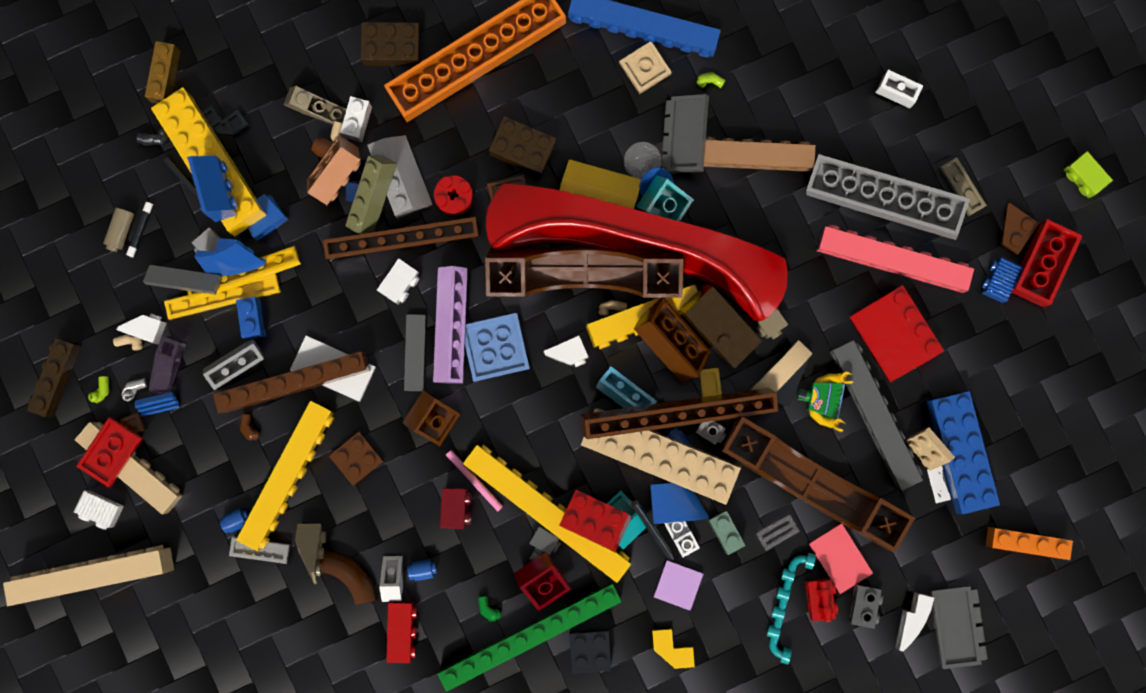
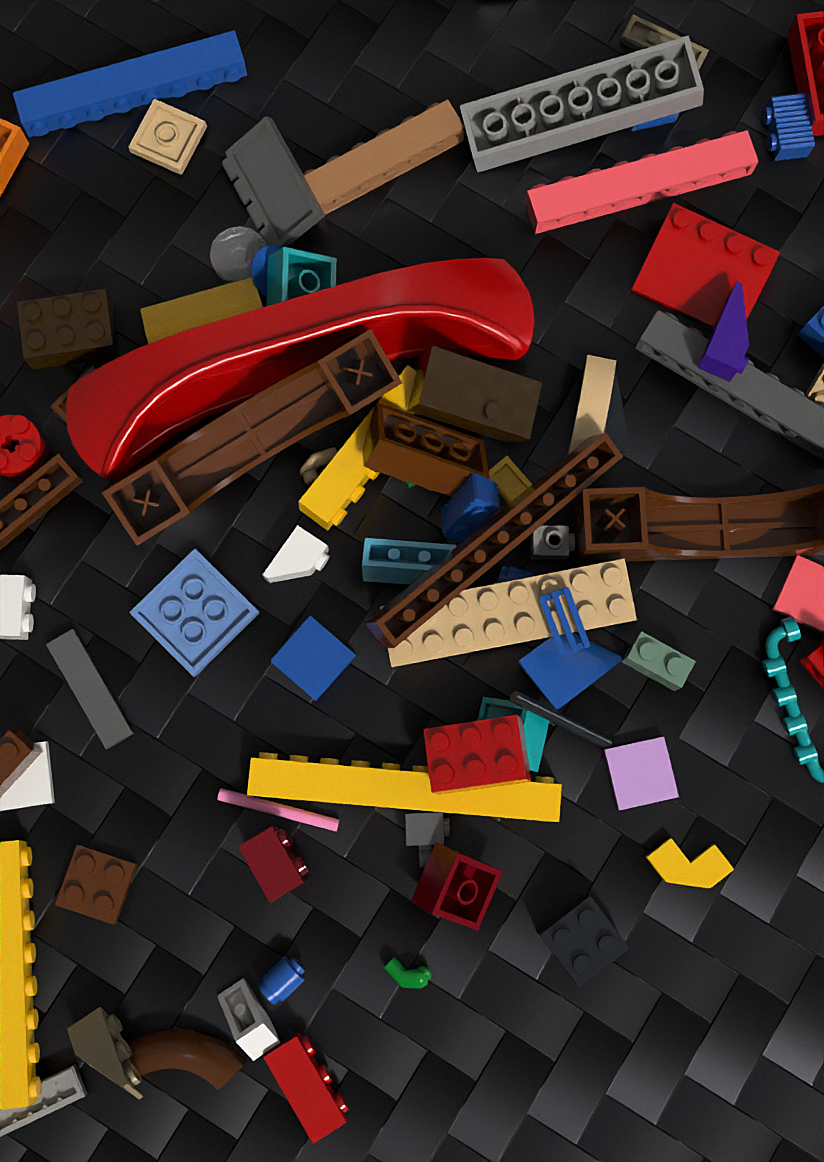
camera: 40 degrees left, 5 degrees down
reddish brown slope [402,391,460,446] -> none
lavender brick [433,266,467,383] -> none
green brick [438,582,622,692] -> none
white slope [664,521,699,557] -> none
lime arm [696,72,726,88] -> none
dark tan brick [756,309,788,339] -> none
clear tile [756,515,800,551] -> none
torso [797,372,854,432] -> none
reddish brown wing [1000,203,1040,255] -> none
none -> blue tile [270,616,356,701]
none -> blue brick [441,473,500,544]
none -> blue tile [539,586,591,657]
none -> dark purple slope [697,281,749,382]

